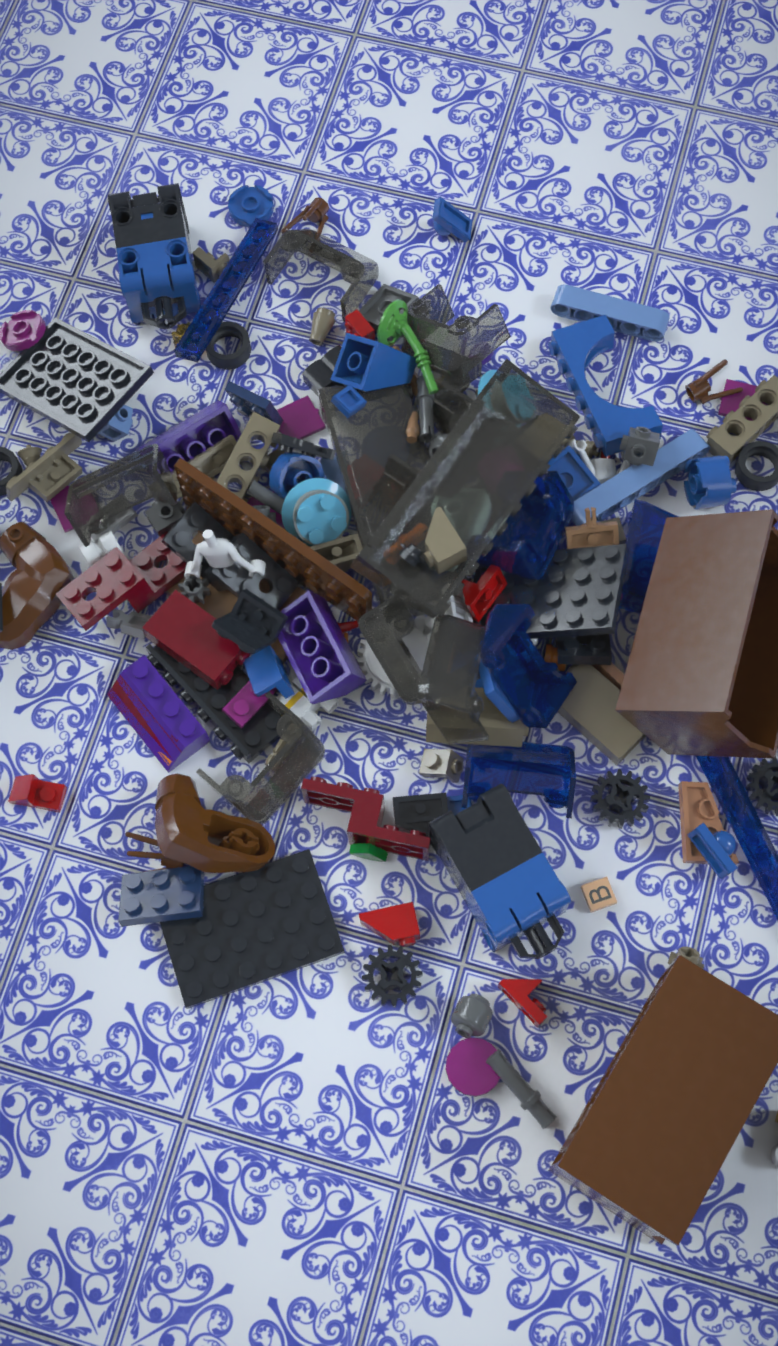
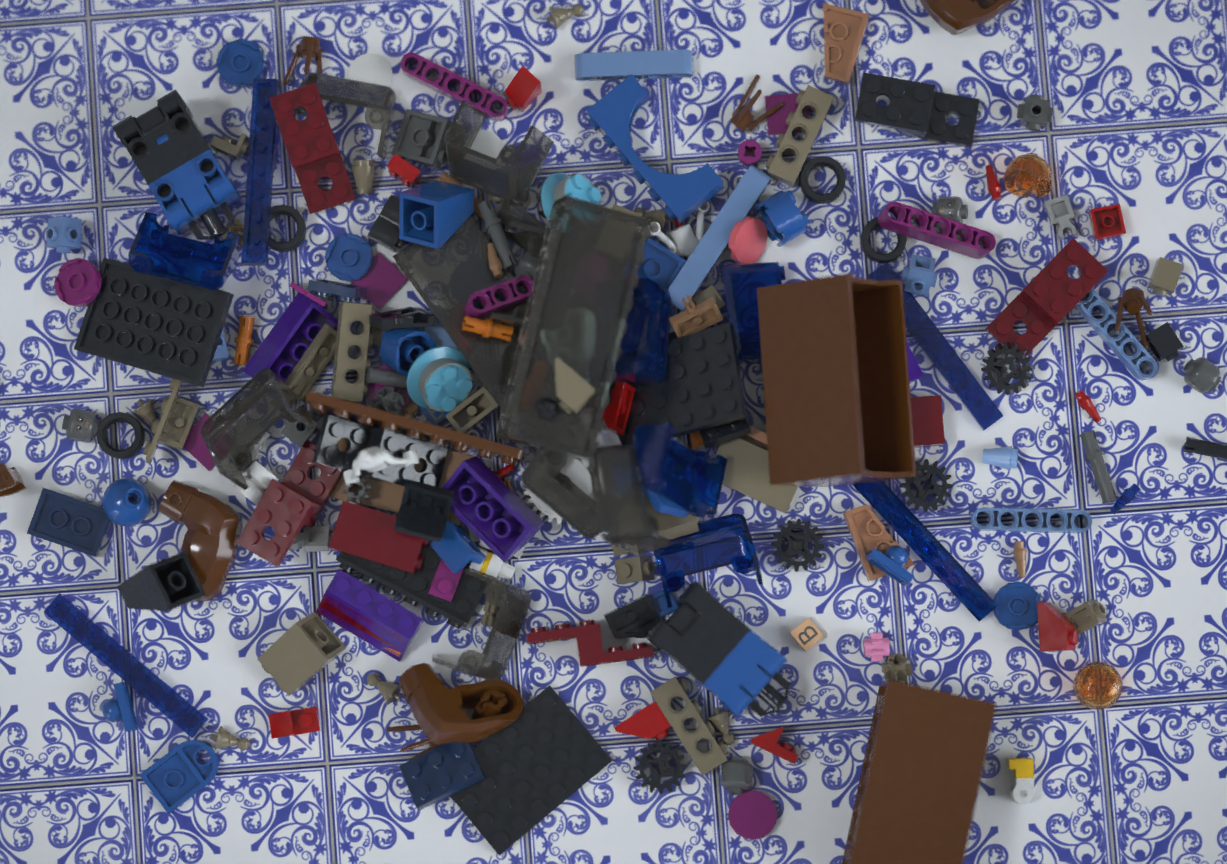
camera: 20 degrees left, 15 degrees up
blue tile [331,385,367,419] -> none
green tile [349,843,388,862] -> none
bright green dish [377,299,439,394] -> none
blue tile [432,197,473,243] -> none
dark grey pin [486,1049,557,1129] -> none
dark grey brick [620,427,660,466] -> none
none -> medium blue brick [46,216,82,254]
none -> clear blue windscreen [128,212,240,290]
none -> orange pin [233,316,255,366]
none -> dark tan slope [258,611,347,696]
none -> dark red bracket [269,83,356,214]
none -> magenta piece [289,282,327,307]
none -> blue tile [325,233,374,282]
none -> white sticker [347,53,393,98]
none -> dark tan piece [367,673,401,705]
none -> magenta beam [400,52,509,122]
none -> orange pin [462,315,513,342]
none -> magenta beam [464,276,535,319]
none -> red slope [504,66,542,112]
none -> dark tan piece [546,3,584,29]
none -> dark tan brick [650,677,729,776]
none -> dark tan piece [707,707,735,746]
none -> coral tile [728,216,768,265]
none -> magenta wheel [737,140,762,167]
none -> bright pink gear [864,632,890,662]

